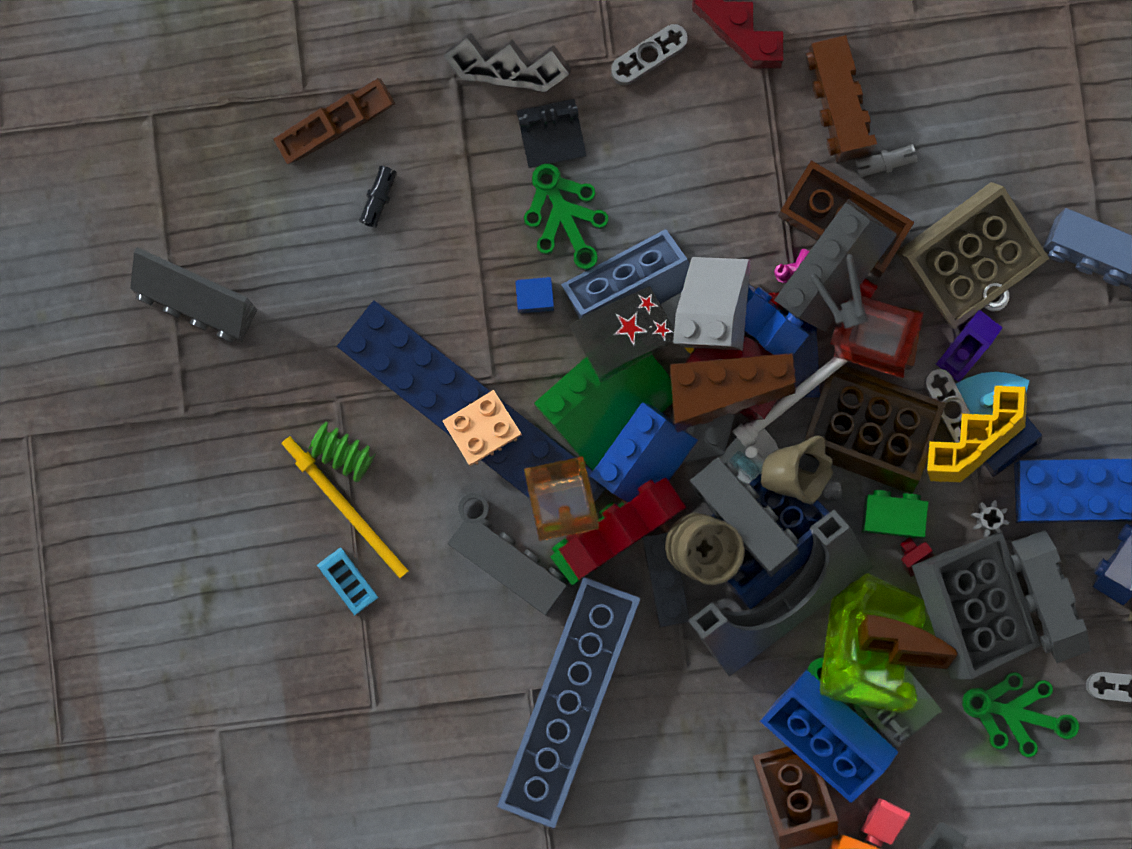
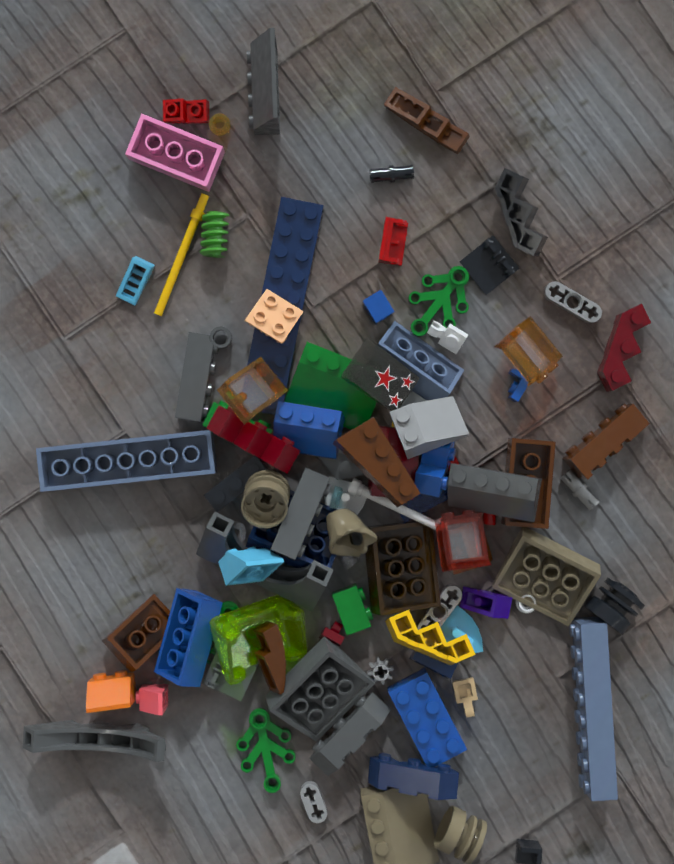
camera: 65 degrees right, 5 degrees up
dark pink arm [774,249,810,284] -> none
dark grey plant [811,254,868,328] -> none
none -> bright pink brick [125,113,225,192]
none -> red slope [163,98,209,124]
none -> clear yellow plate [209,114,231,136]
none -> medium azure slope [218,547,284,586]
none -> red hinge [378,217,408,266]
none -> white plate [427,321,468,354]
none -> tan plate [452,677,478,718]
none -> clear orange window [494,316,563,386]
none -> blue bracket [508,367,532,402]
none -> black wheel [585,577,645,635]

